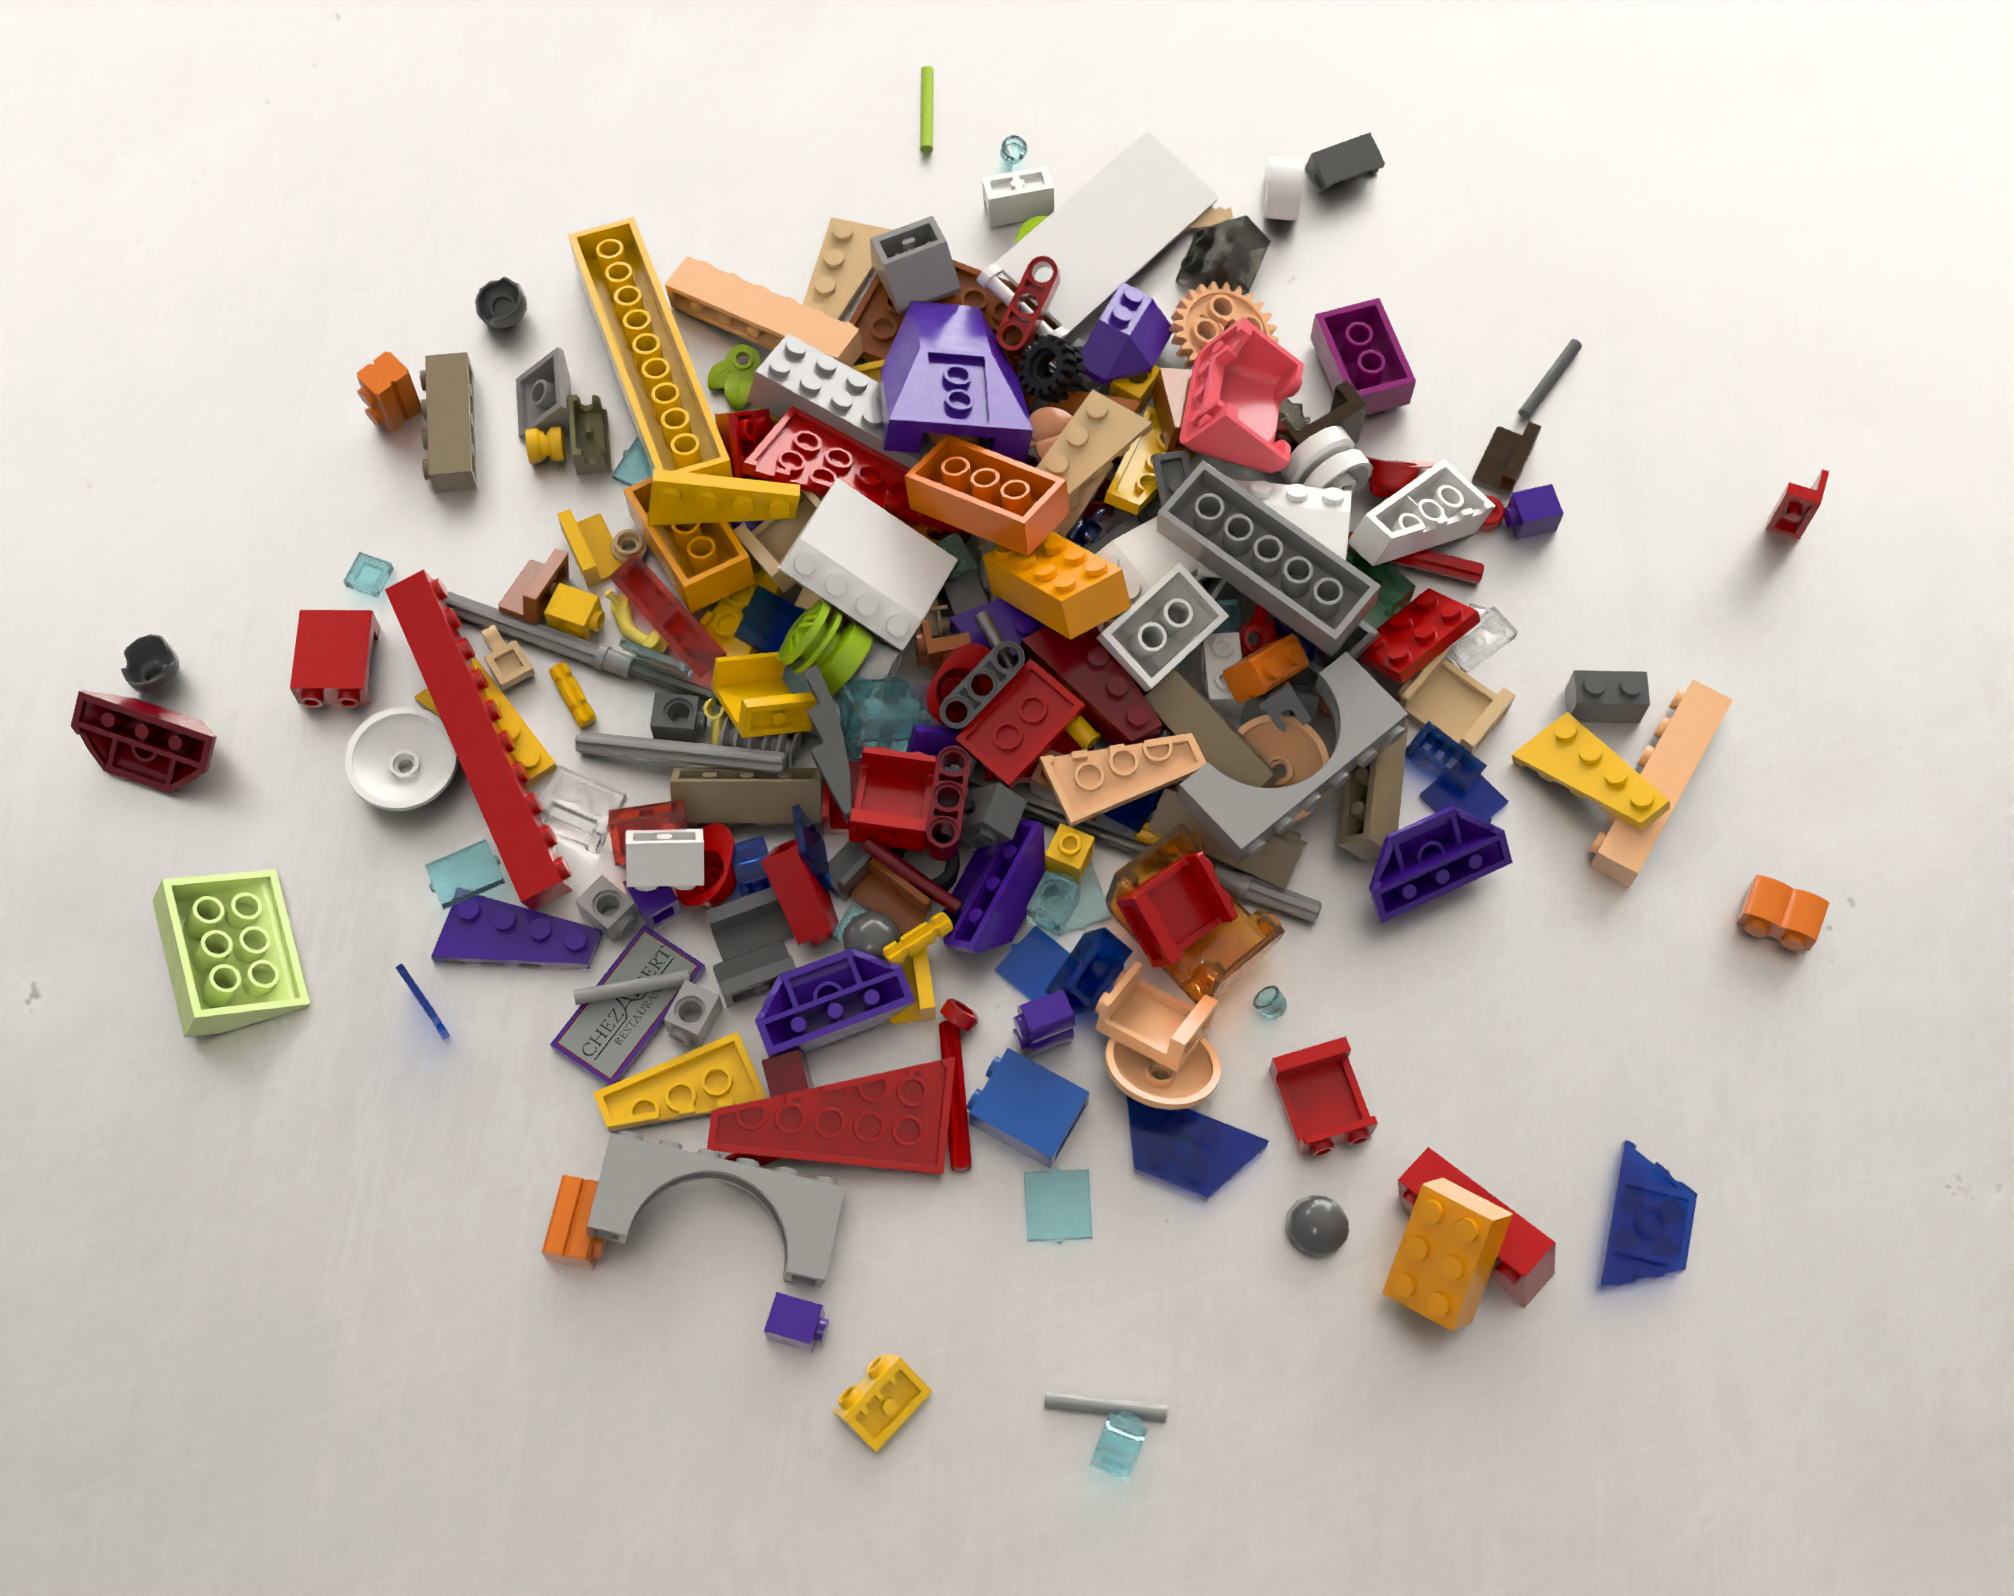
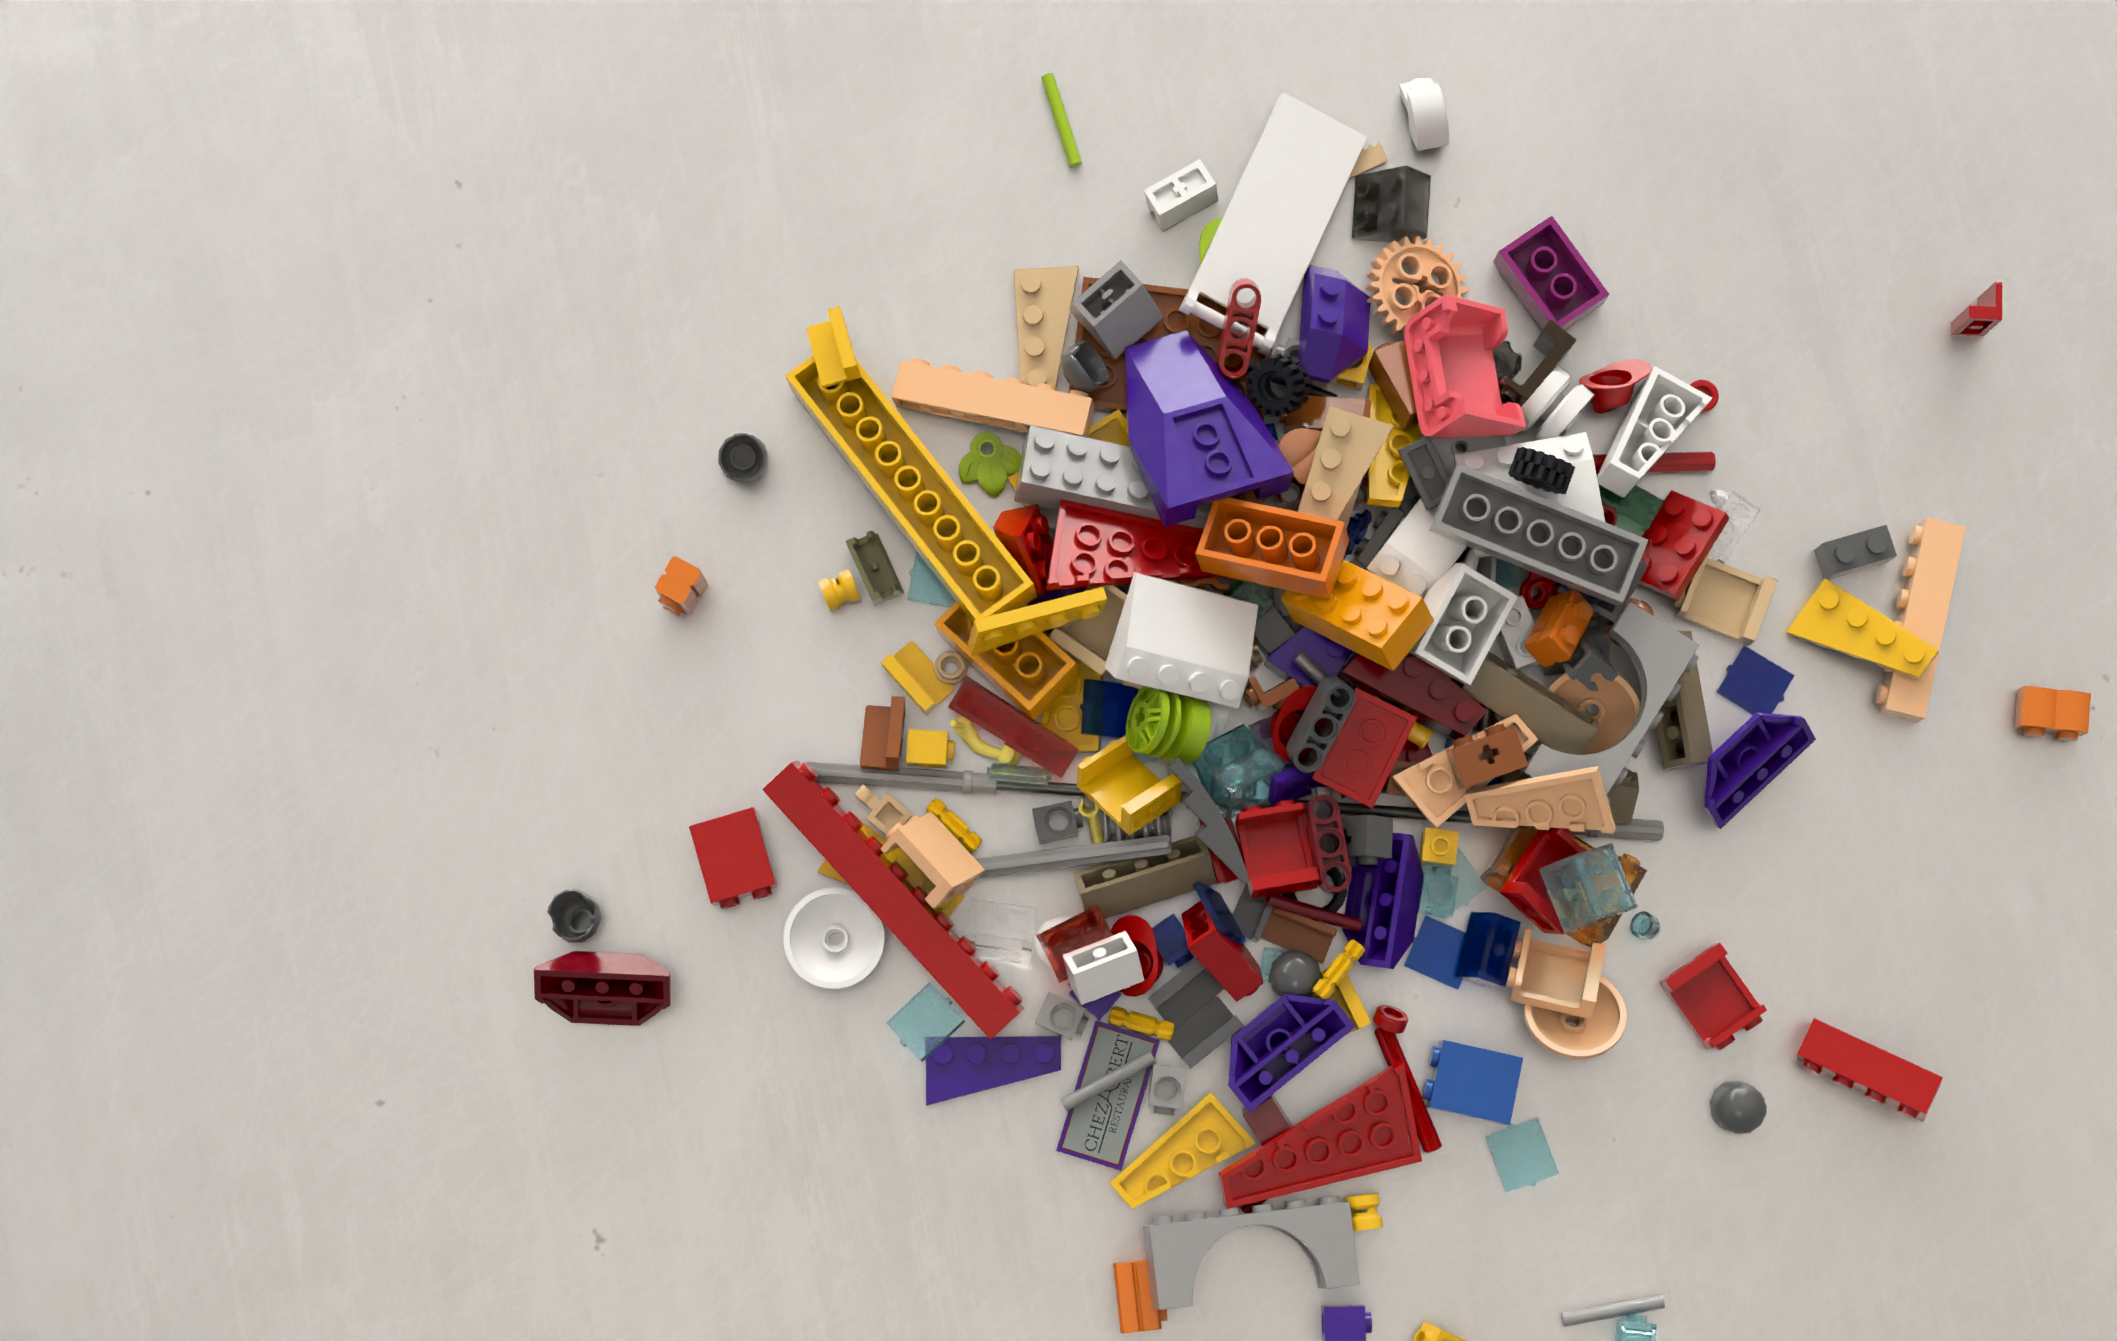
camera: 15 degrees left, 15 degrees up
yellowish green slope [152,869,310,1038] -> none
clear light blue tile [343,551,394,598] -> none
clear blue piece [395,963,450,1040] -> none
dark tan brick [420,352,477,493] -> none
light grey slope [516,347,571,440] -> none
clear light blue hinge [1000,135,1027,165] -> none
dark purple brick [1013,989,1076,1056] -> none
clear blue wing [1126,1095,1269,1202] -> none
dark grey hinge [1304,132,1386,193] -> none
light orange brick [1382,1178,1513,1331] -> none
clear blue slope [1405,721,1487,794] -> none
dark brown panel [1472,421,1542,498] -> none
dark purple brick [1504,484,1564,540] -> none
dark grey bar [1518,339,1582,420] -> none
clear blue wing [1597,1140,1697,1290] -> none
none -> yellow panel [806,306,861,388]
none -> light nougat panel [881,812,985,909]
none -> dark grey hair [1062,340,1109,393]
none -> yellow axle [1109,1006,1175,1041]
none -> yellow wheel [1345,1193,1383,1231]
none -> dark orange brick [1445,723,1529,789]
none -> light nougat wing [1464,766,1616,834]
none -> black tyre [1508,447,1575,495]
none -> clear light blue slope [1539,843,1638,933]

